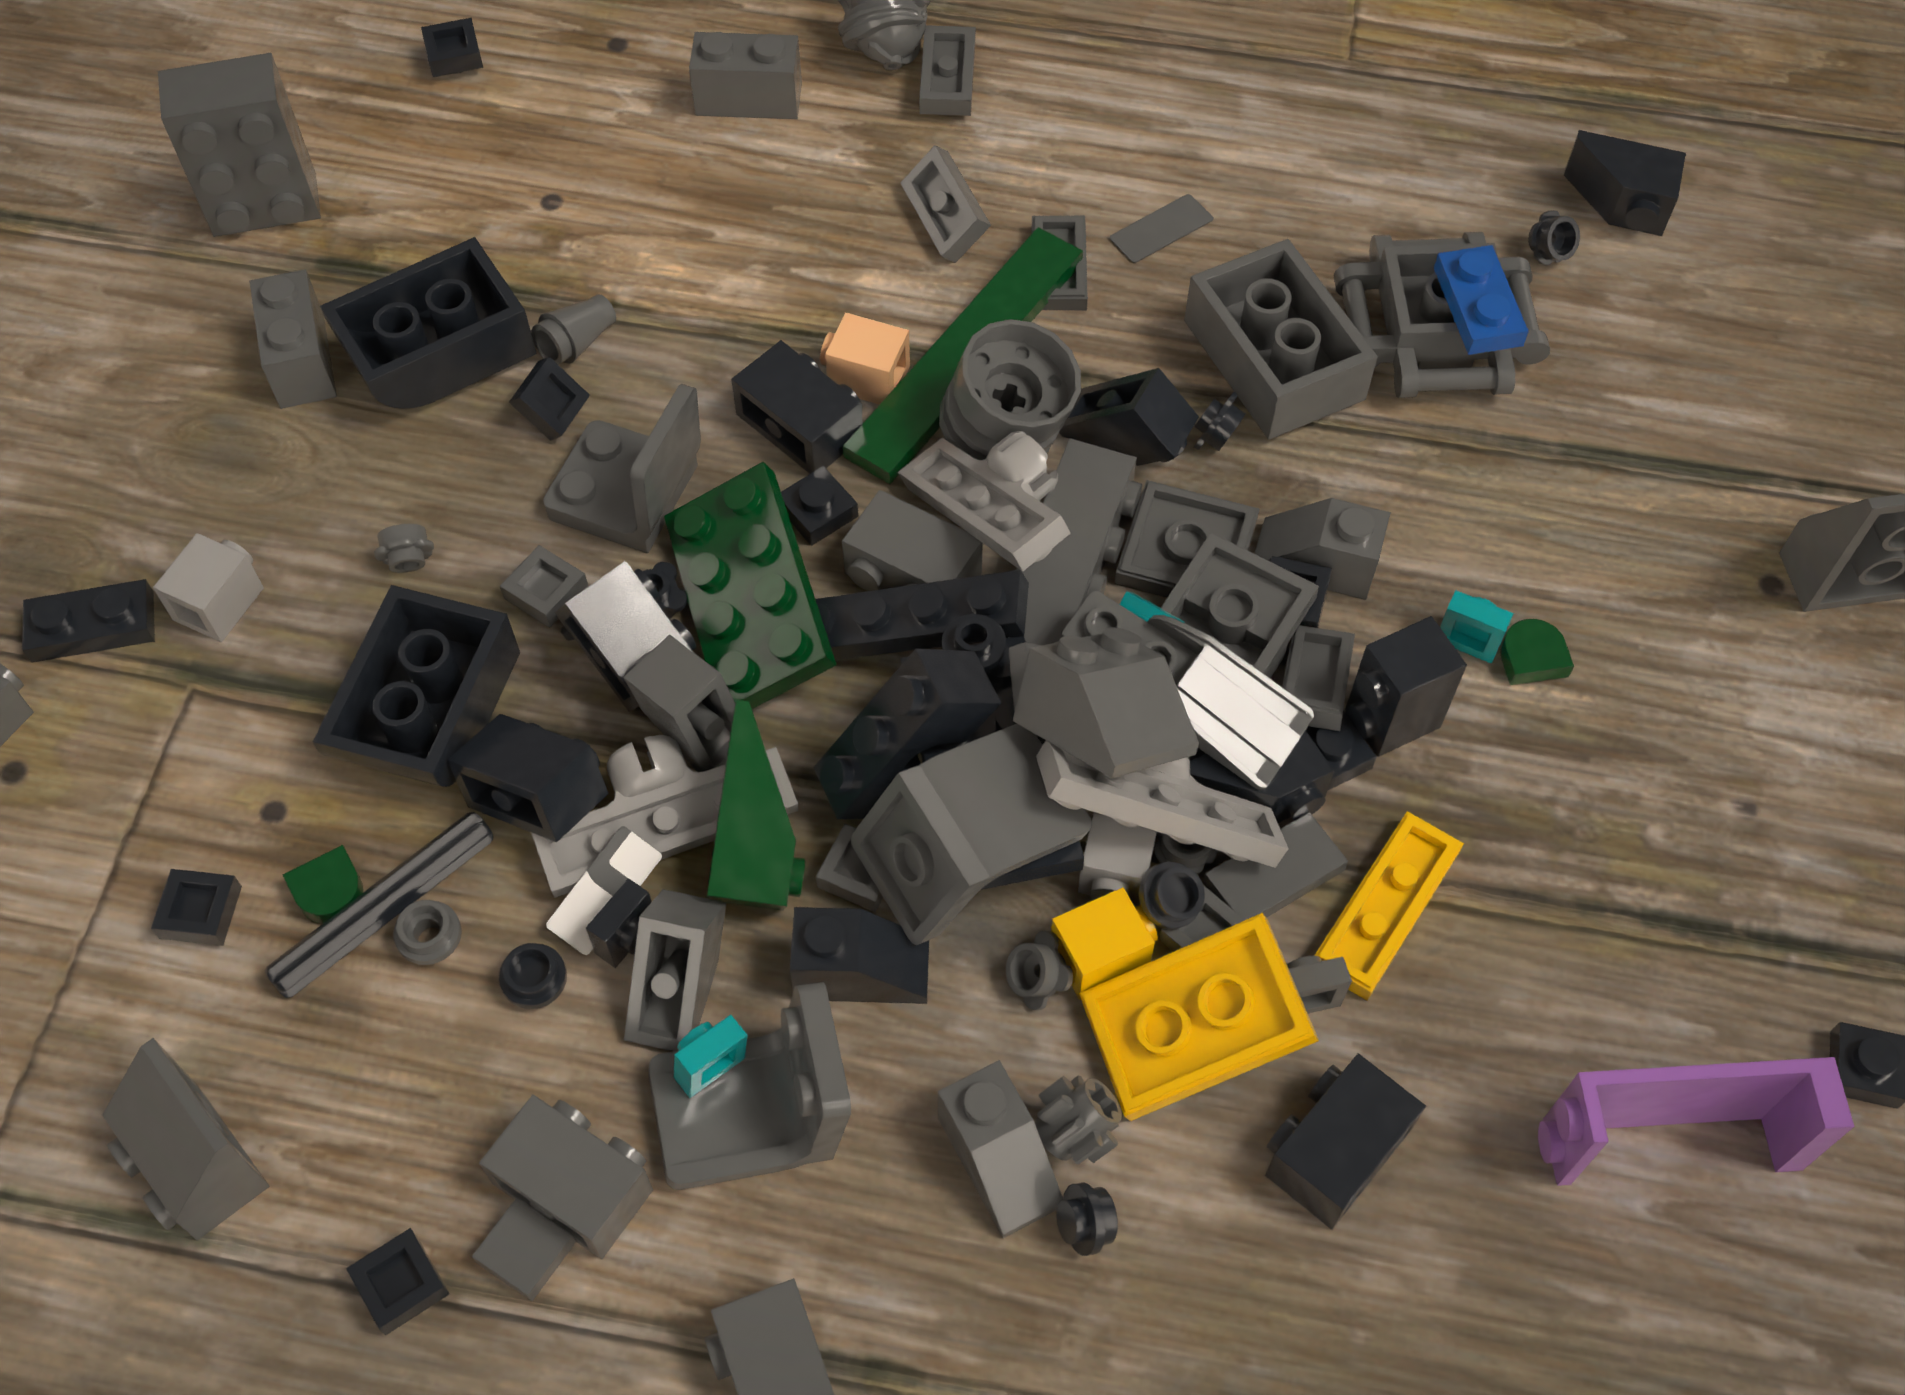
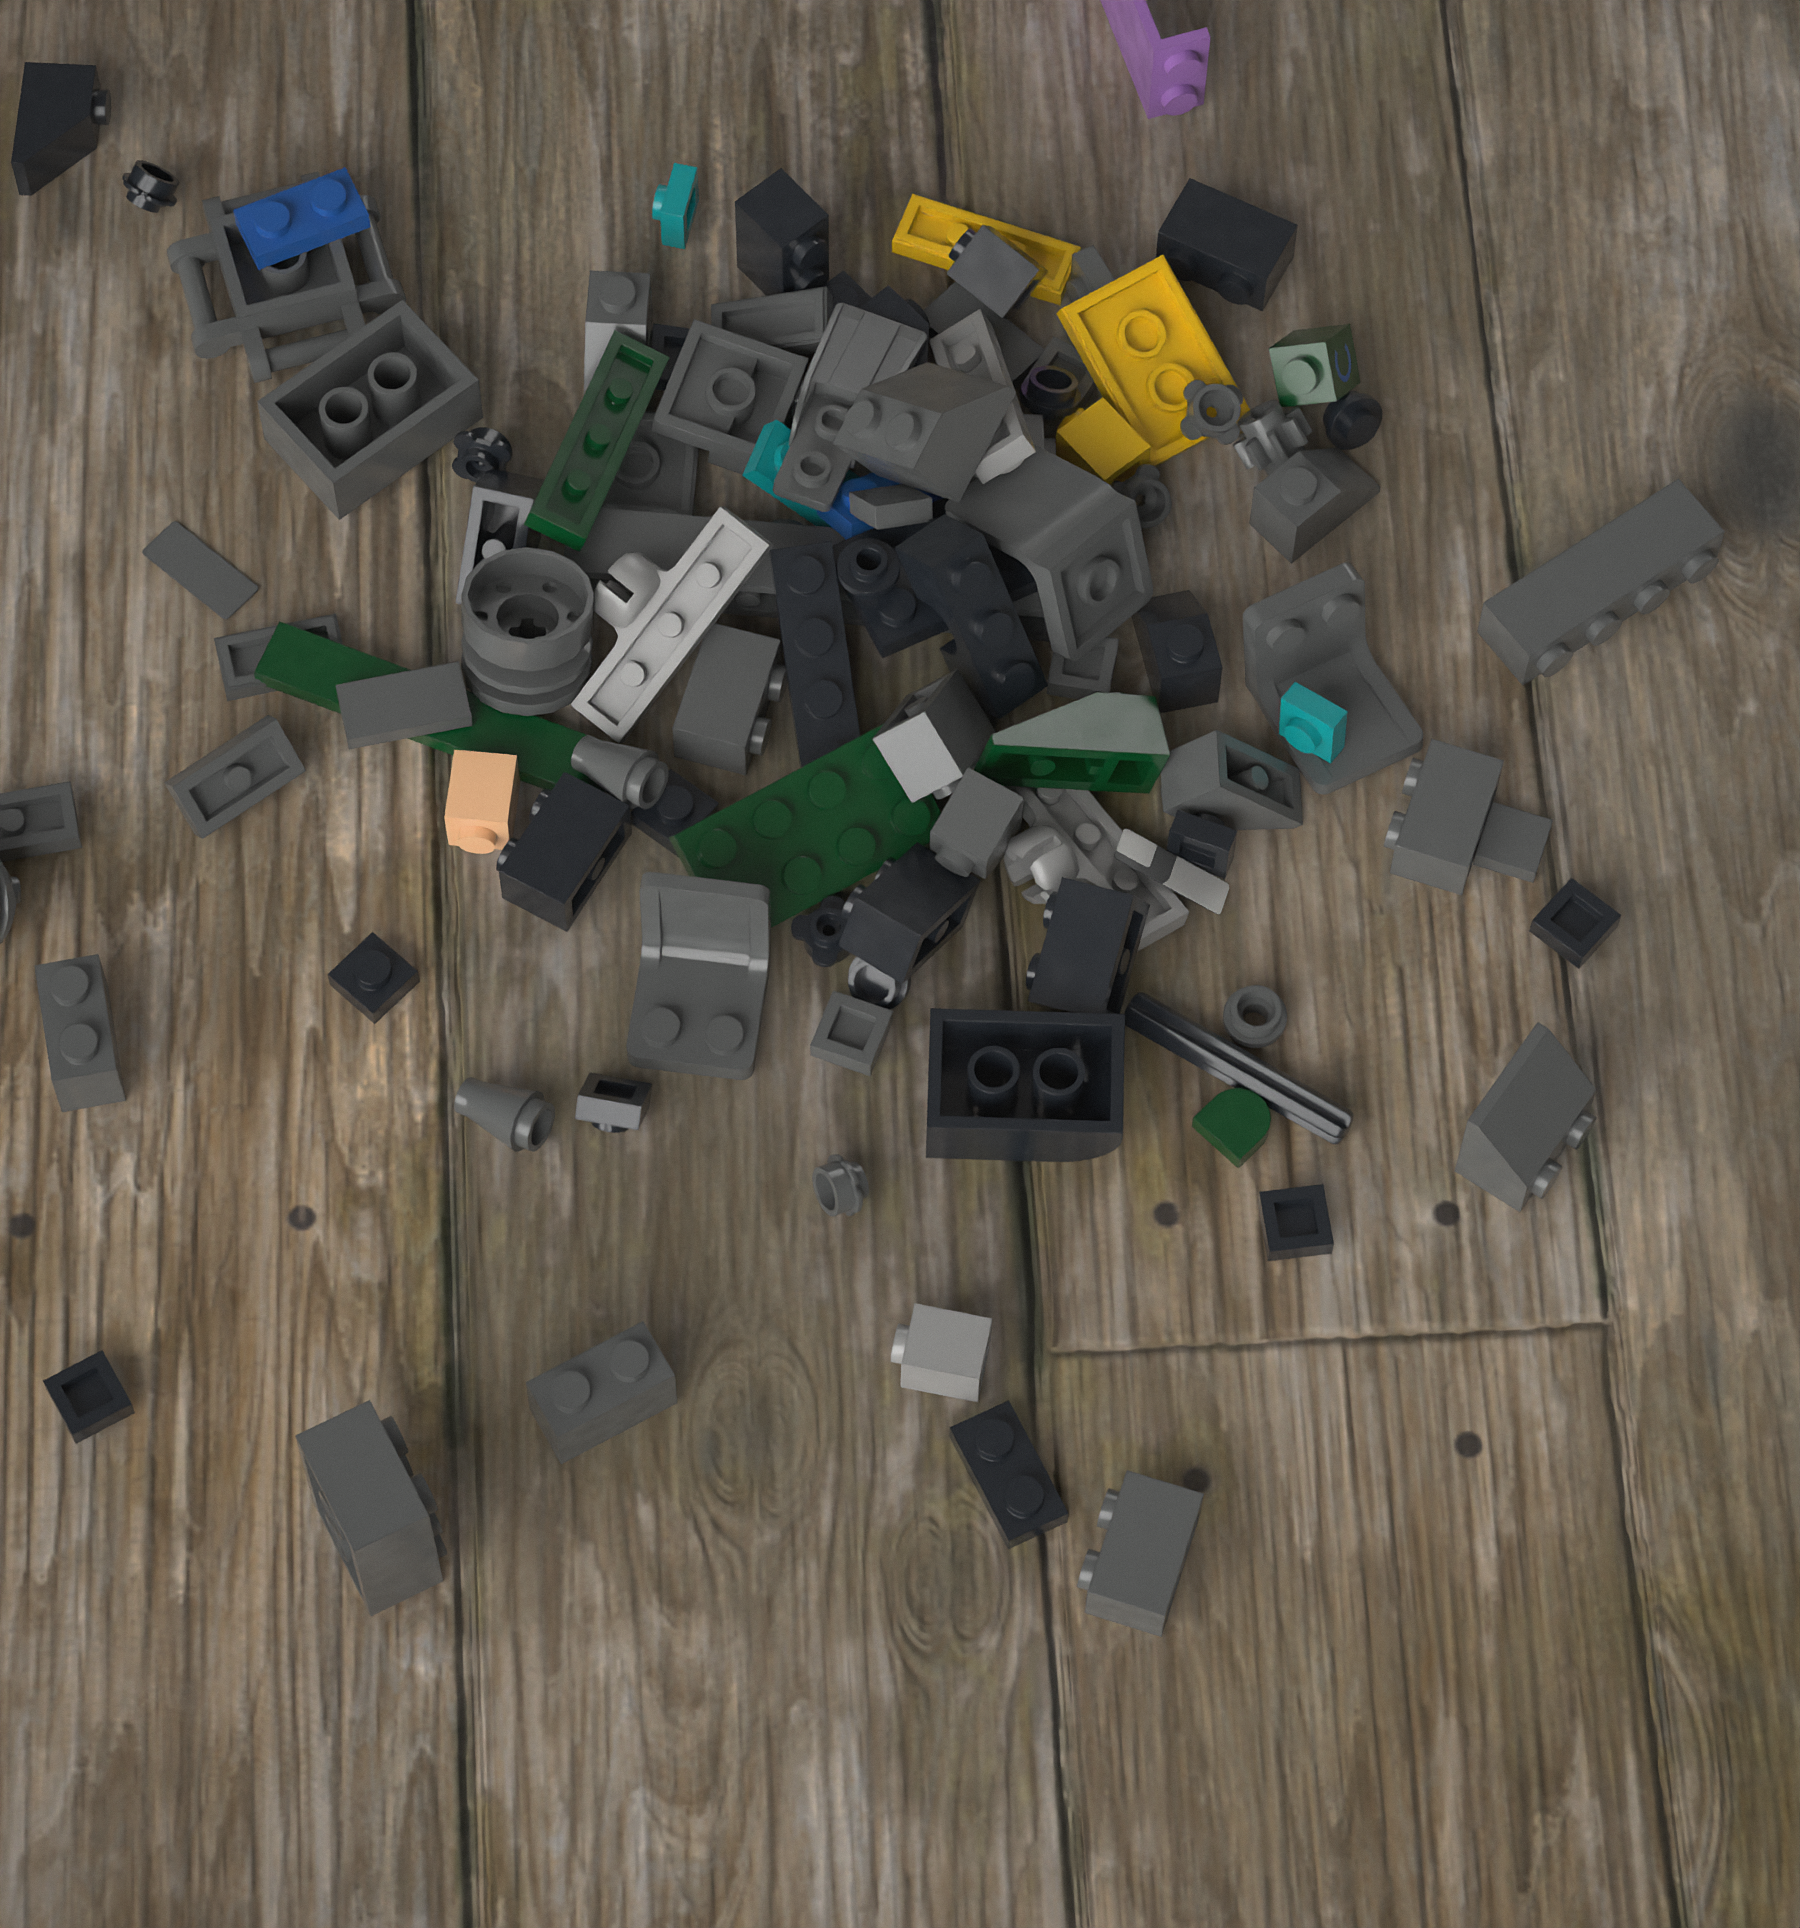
camera: 105 degrees left, 5 degrees up
black brick [320,237,537,409] -> none
black plate [499,943,567,1009] -> none
dark green tile [1500,619,1574,685] -> none
none -> black plate [327,932,420,1024]
none -> dark grey tile [336,661,472,749]
none -> dark green plate [523,330,670,552]
none -> dark grey cone [571,735,669,809]
none -> dark grey brick [872,669,996,803]
none -> black brick [946,225,1048,319]
none -> dark grey plate [1180,380,1243,445]
none -> dark green brick [1269,324,1361,407]

